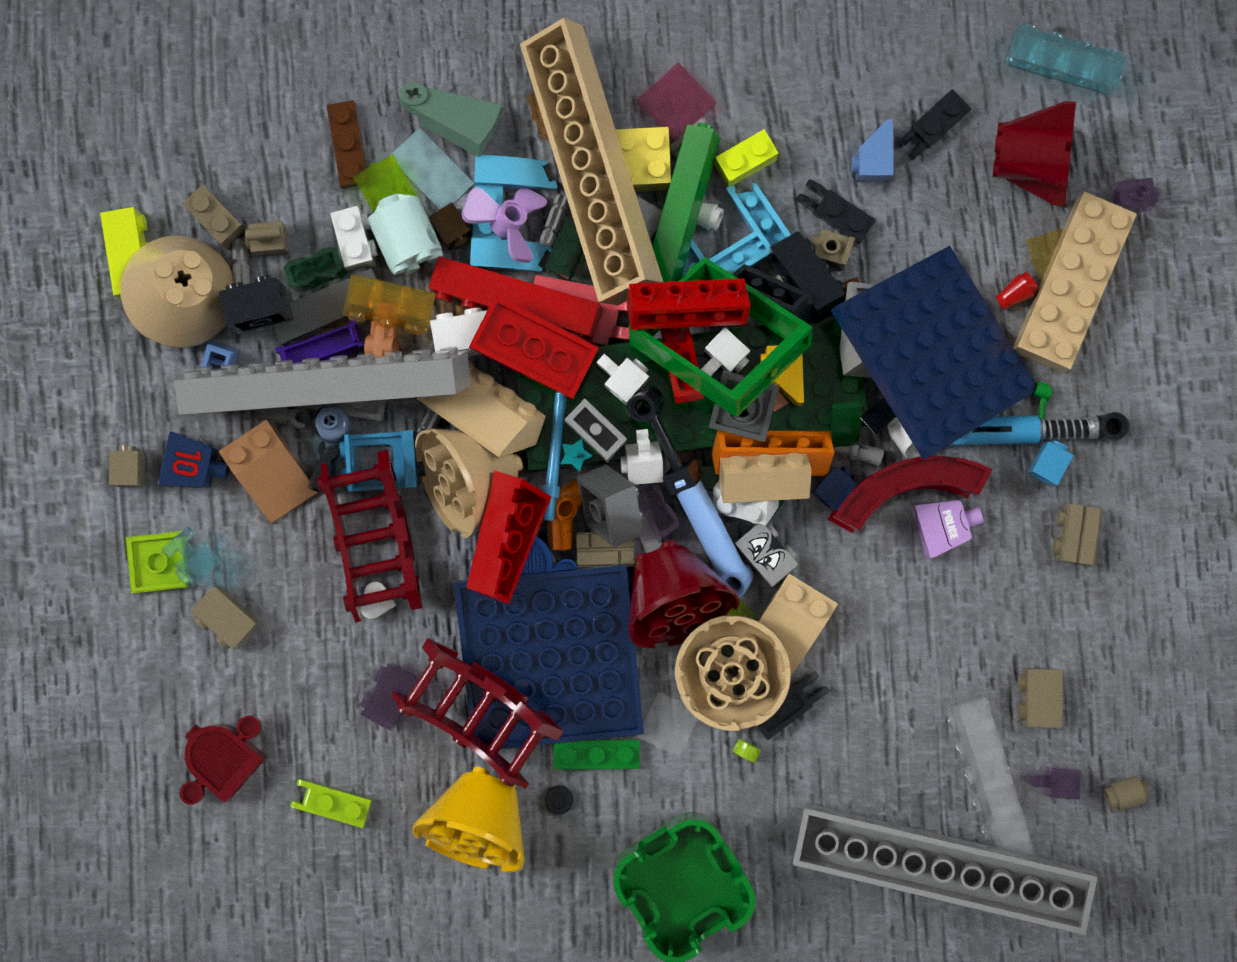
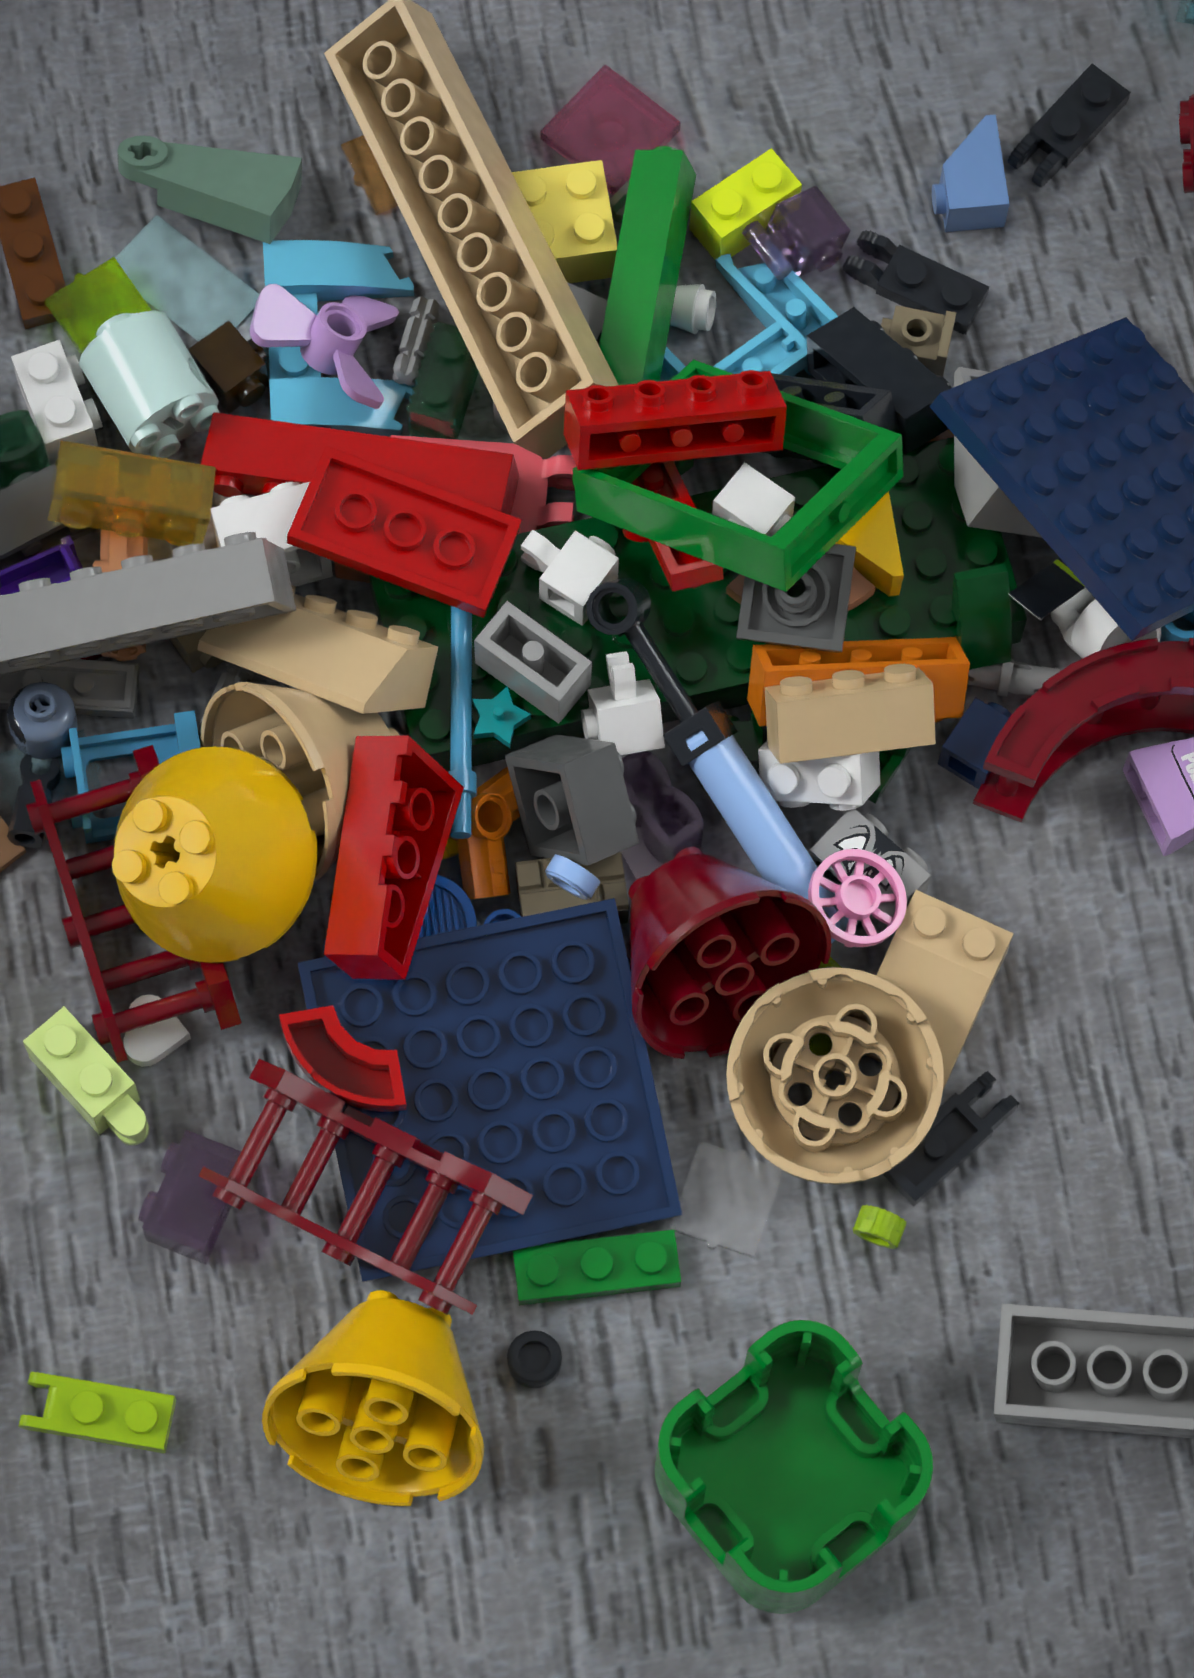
camera: 15 degrees left, 15 degrees down
none -> yellowish green brick [23,1006,149,1145]
none -> yellow cone [112,746,317,963]
none -> red brick [279,1005,406,1112]
none -> light blue tile [545,854,600,900]
none -> clear purple brick [742,186,851,280]
none -> bright pink wheel [808,849,907,948]

